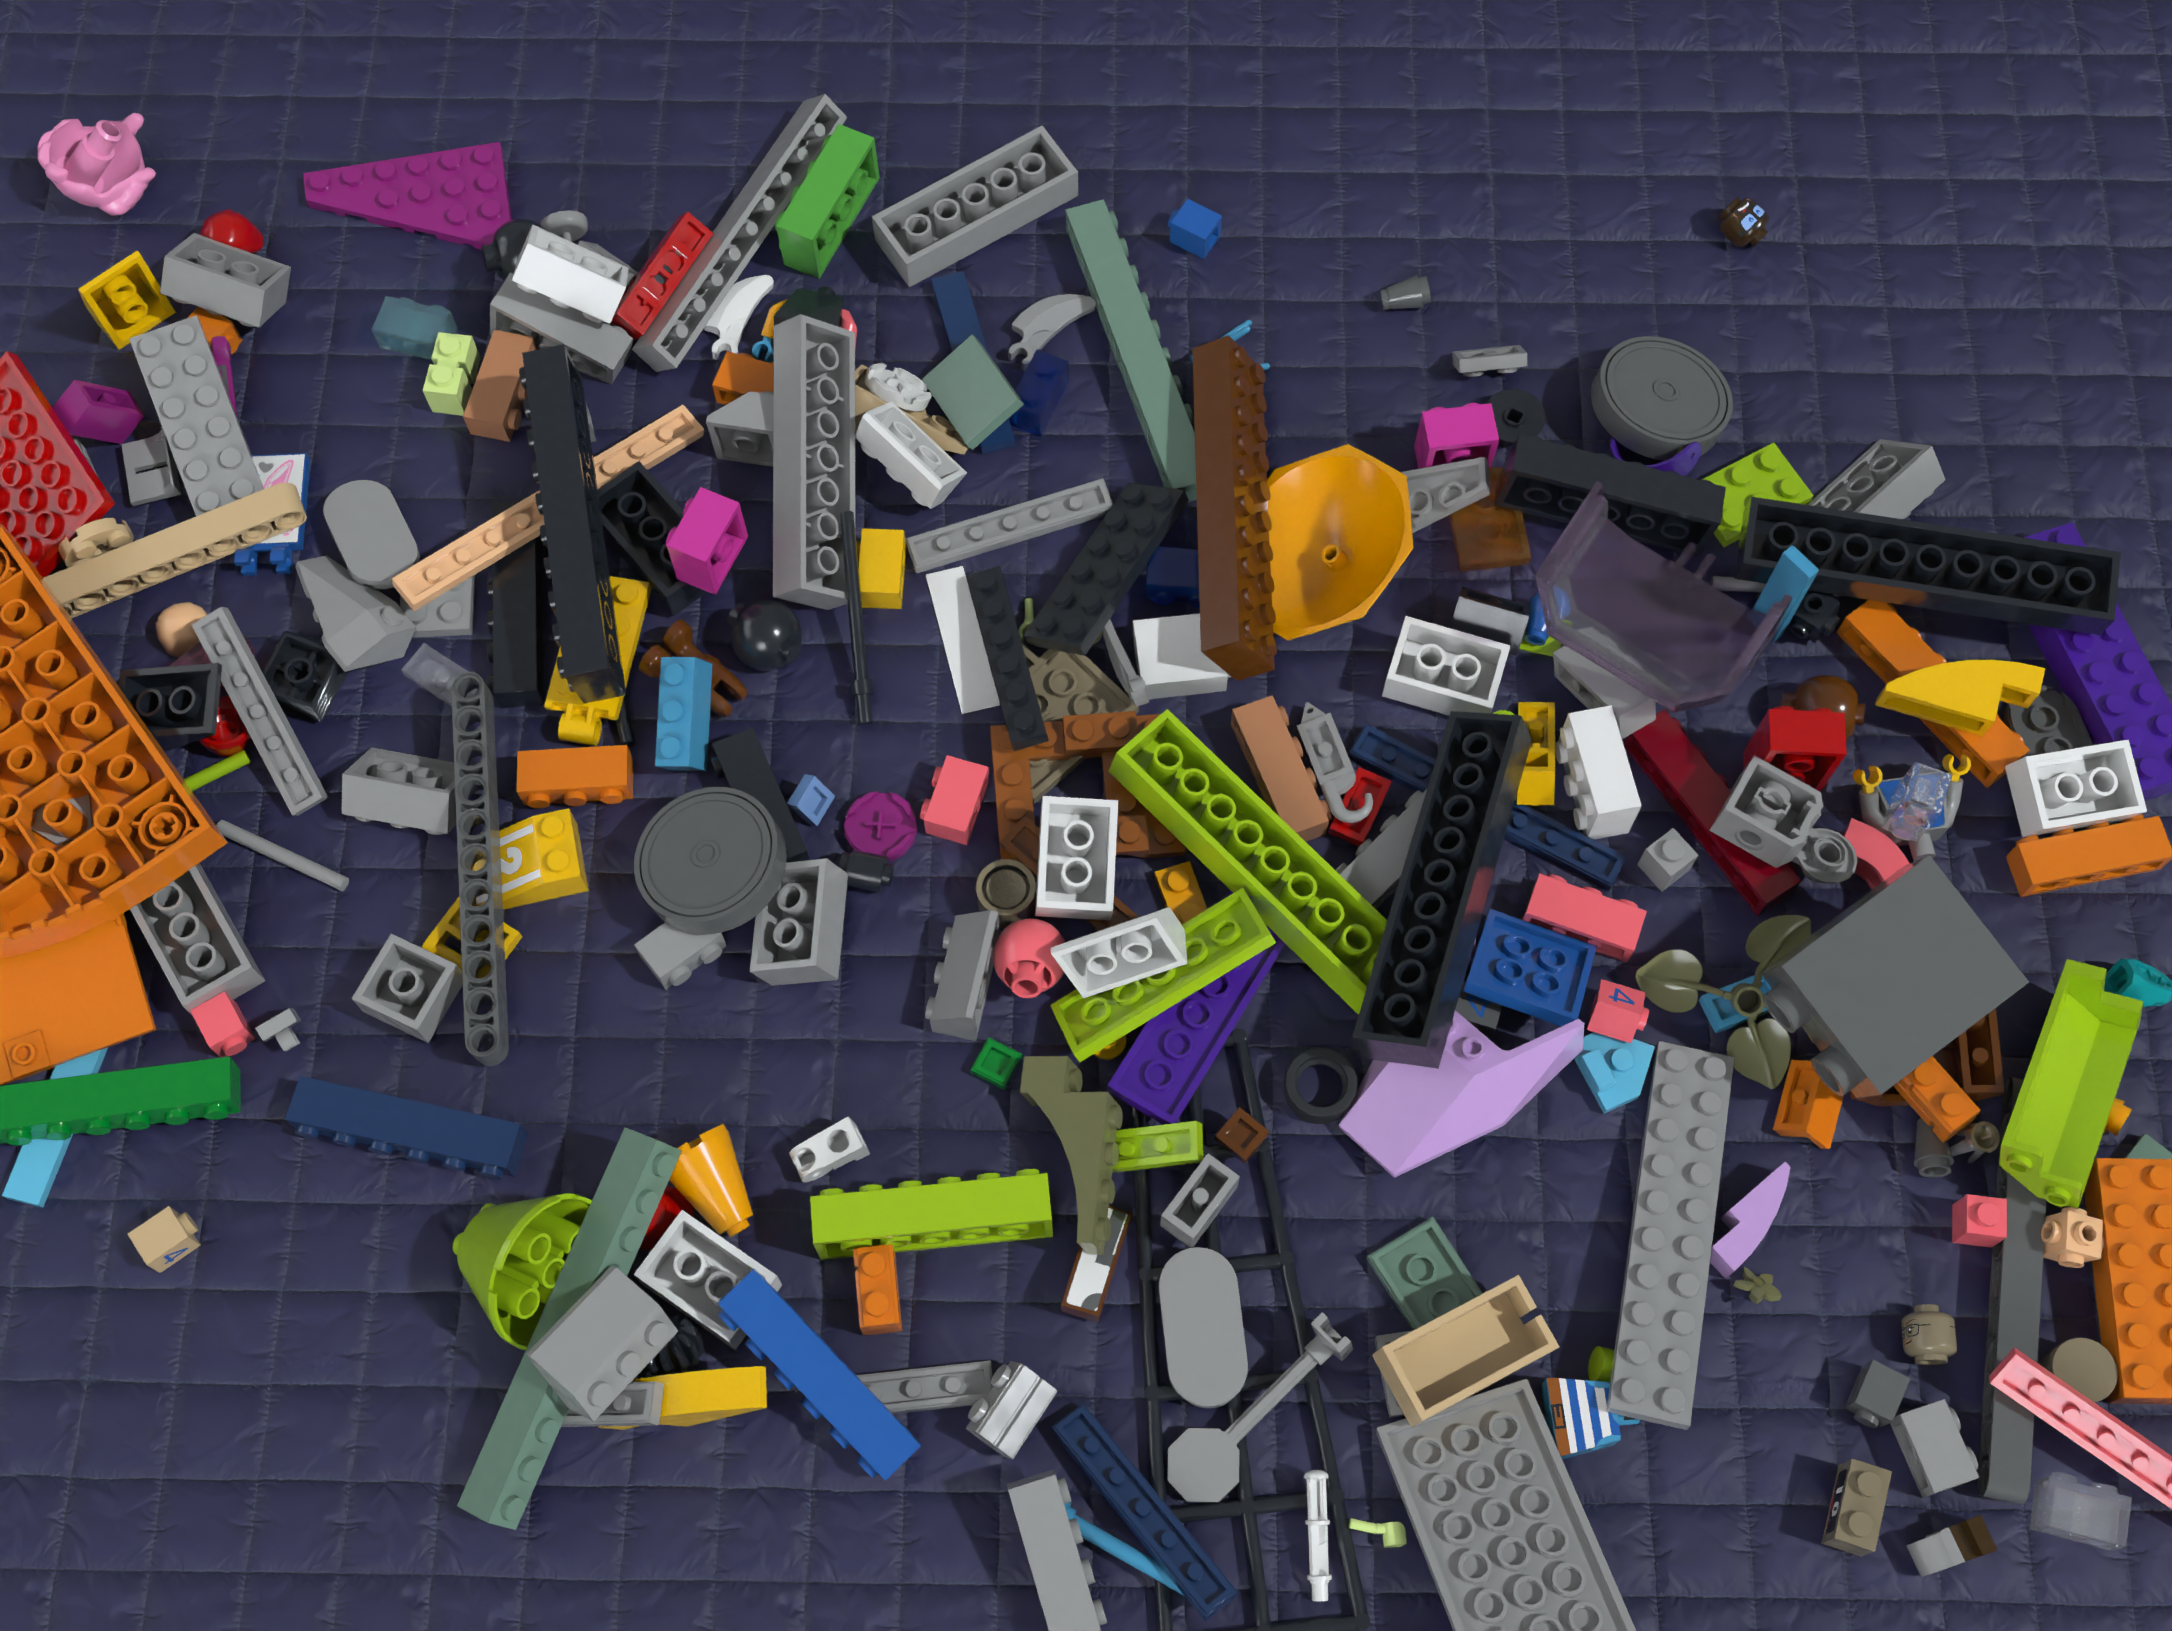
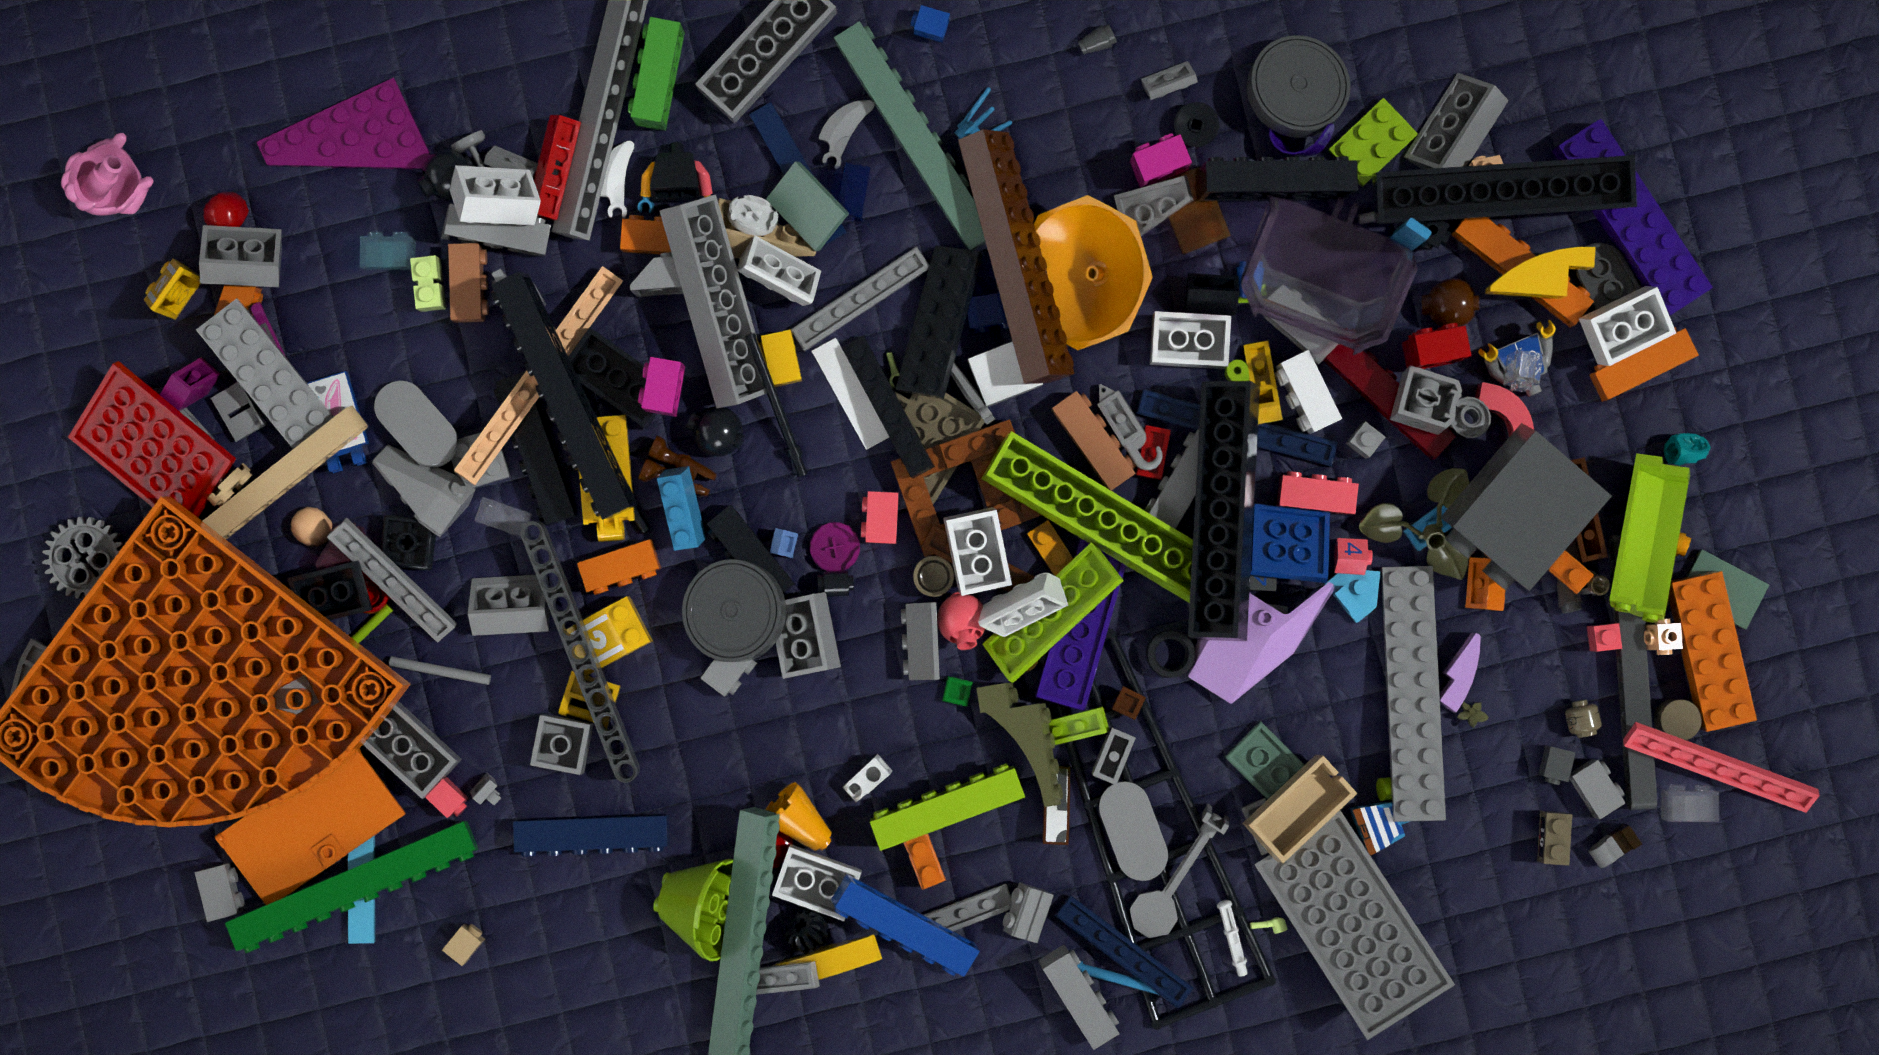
camera: 20 degrees left, 20 degrees up
light grey slope [526,1265,678,1421] -> none

